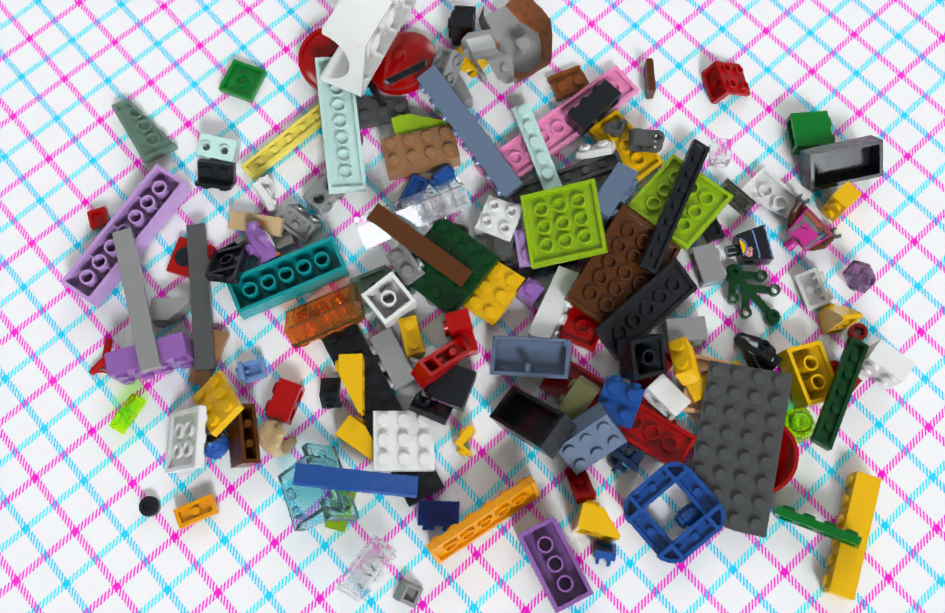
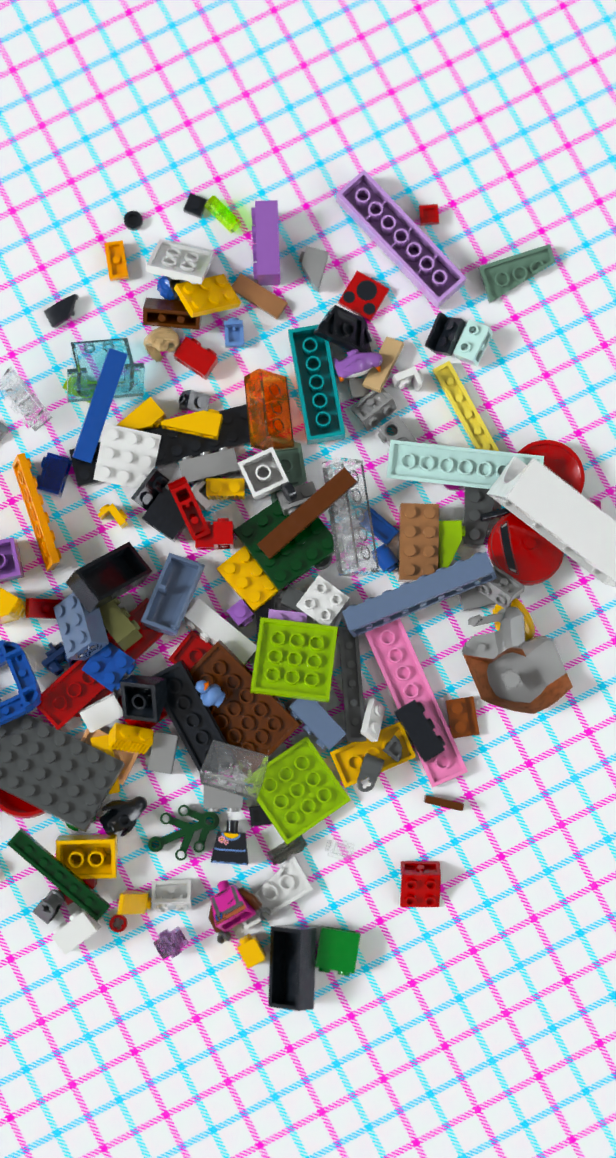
camera: 100 degrees right, 10 degrees up
red piece [89,338,113,376] -> none
light grey tile [112,227,162,373] -> none
dark grey tile [186,223,216,372] -> none
green plate [218,59,267,103] -> none
black brick [448,5,476,46] -> none
light aqua plate [512,102,562,190] -> none
black tile [637,139,710,276] -> none
clear neon green hair [784,407,815,443] -> none
none -> dark grey piece [33,889,65,925]
none -> black slope [44,294,79,328]
none -> black plate [183,193,208,219]
none -> medium blue animal [196,680,225,707]
none -> clear slope [200,740,269,800]
none -> black tile [281,481,297,502]

